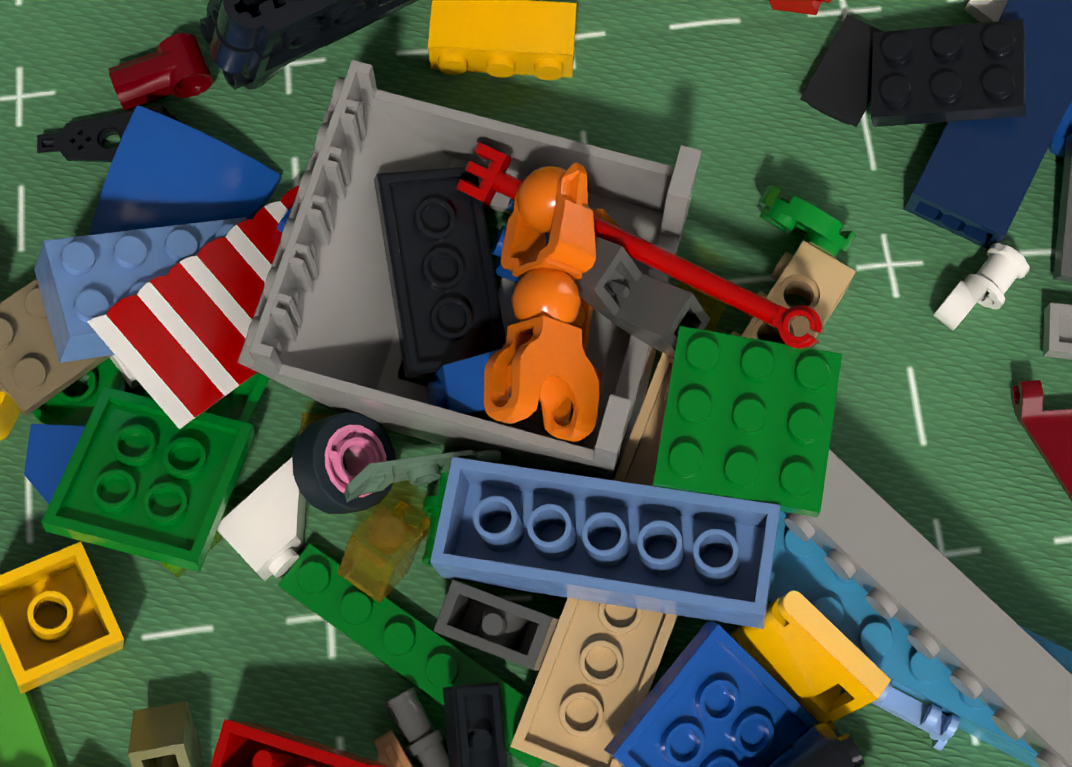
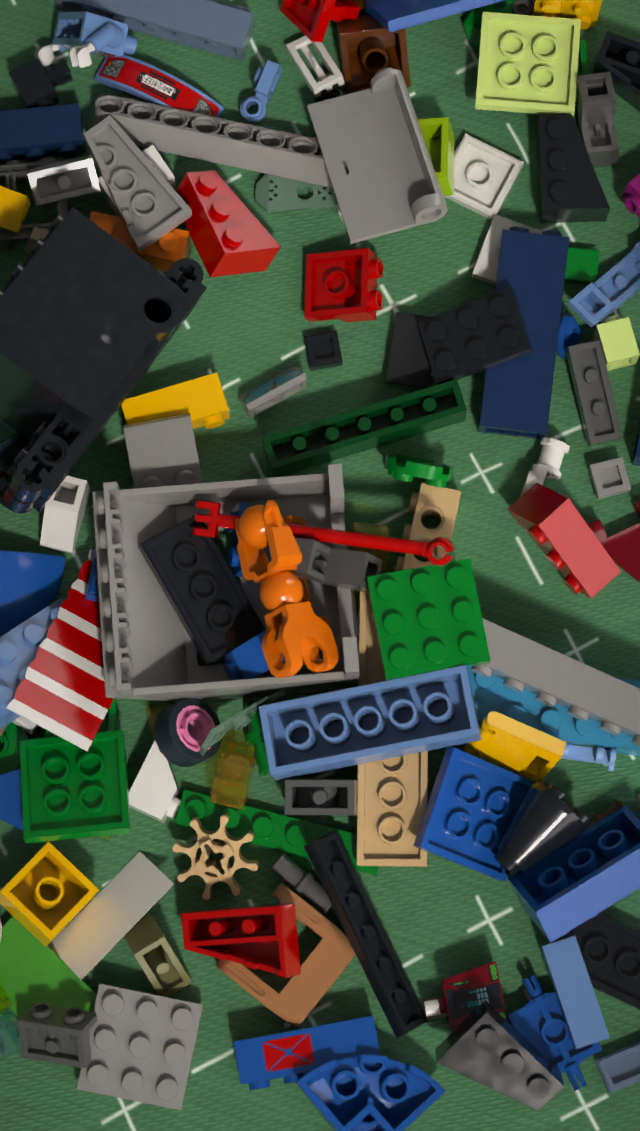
camera: 20 degrees left, 5 degrees up
none -> white slope [40,476,91,554]
none -> white sticker [48,851,174,980]
none -> light grey slope [123,413,203,488]
none -> tan gear [172,812,259,900]
none -> light grey slope [239,366,307,418]
none -> dark green brick [262,379,467,478]
none -> black tile [304,331,343,371]
none -> wedge [507,483,621,599]

